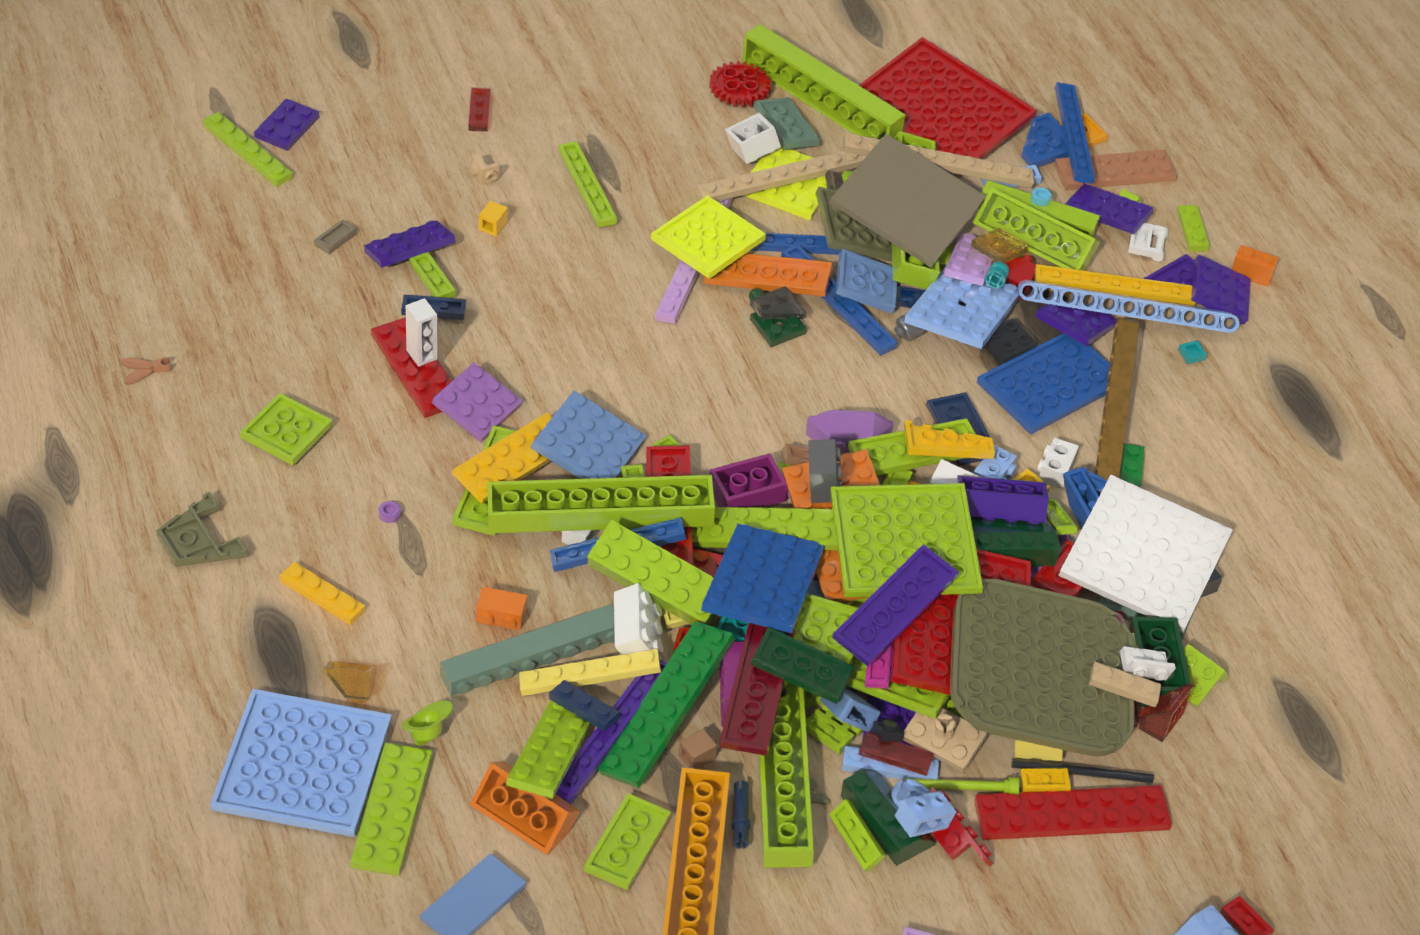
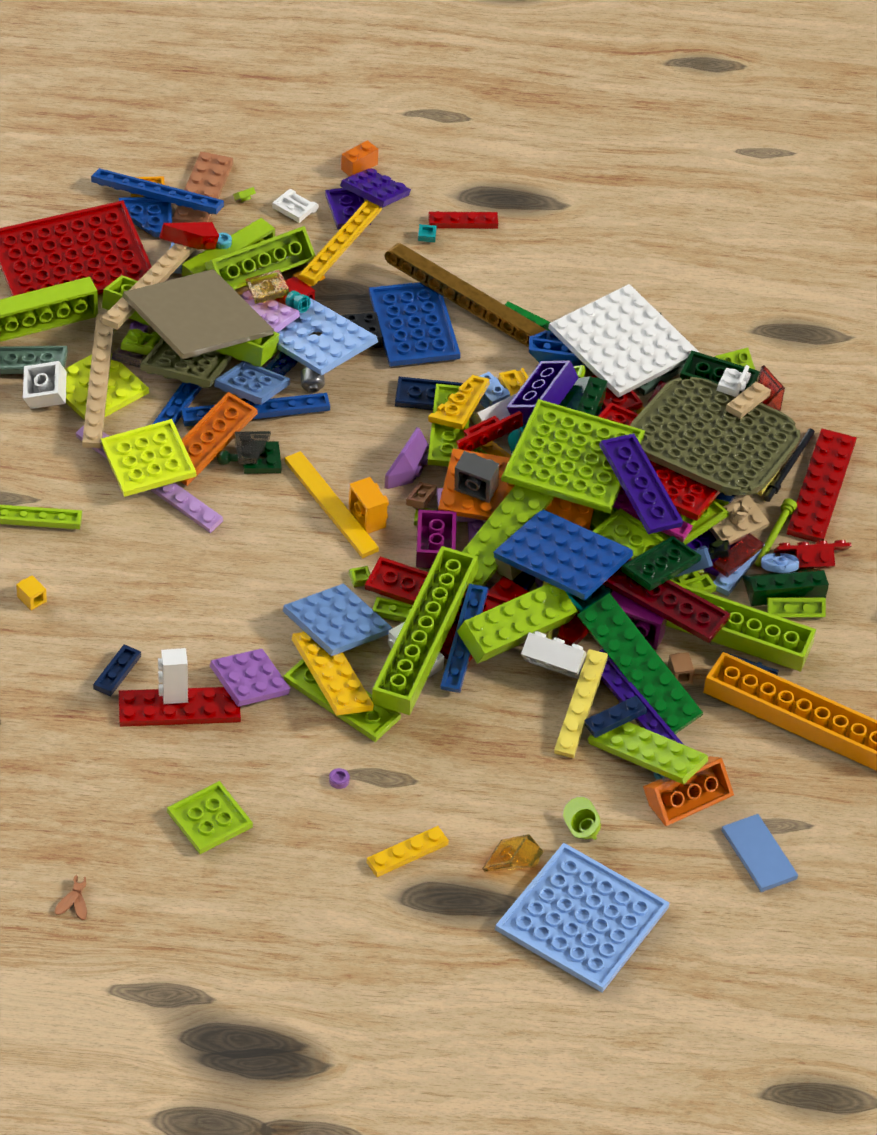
camera: 65 degrees left, 0 degrees up
olive wing [156,492,248,567] -> none
lime plate [350,743,432,876] -> none
dark purple plate [363,220,455,268] -> none
lime plate [409,252,456,298] -> none
sand green brick [440,604,615,697] -> none
orange brick [476,587,527,630] -> none
lime plate [584,793,671,891] -> none
light blue brick [895,791,956,837] -> none
light blue beam [1017,280,1239,333] -> none
yellow plate [1019,768,1071,792] -> none
dark purple plate [1035,304,1117,346] -> none
white brick [1037,437,1079,489] -> none
dark purple plate [1065,183,1153,234] -> none
lime plate [1177,205,1210,252] -> none
none -> red slope [159,222,219,250]
none -> yellow tile [284,451,379,559]
none -> light orange brick [348,477,389,534]
none -> red plate [428,211,499,229]
none -> red bracket [457,411,523,451]

